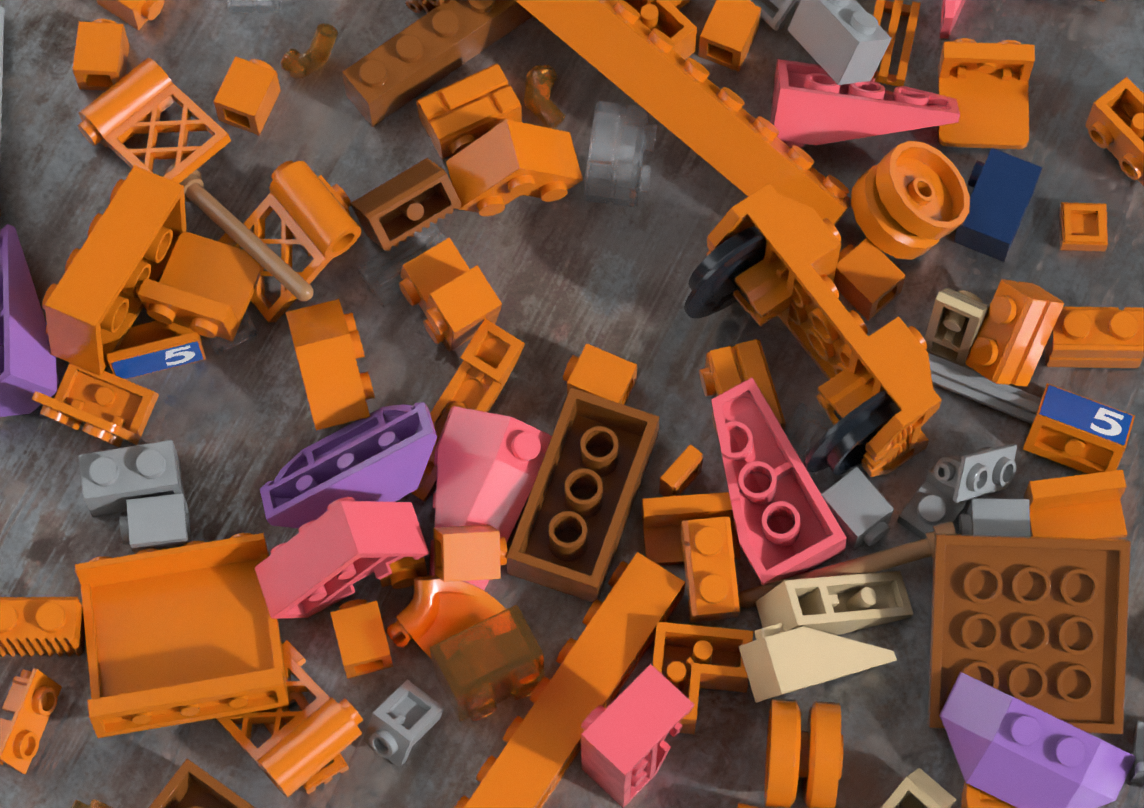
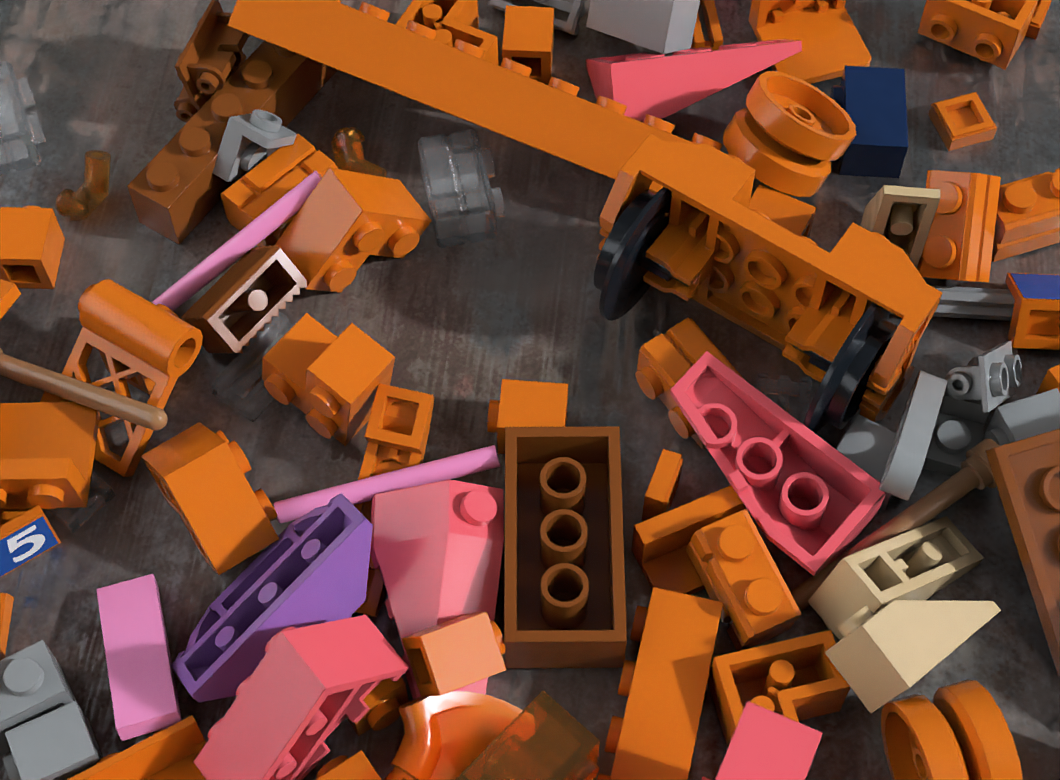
camera: 20 degrees left, 10 degrees down
none -> bright pink tile [96,574,182,741]
none -> bright pink bar [152,170,322,311]
none -> light grey bracket [213,110,297,182]
none -> bright pink bar [274,445,501,524]
none -> light grey beam [879,370,947,501]

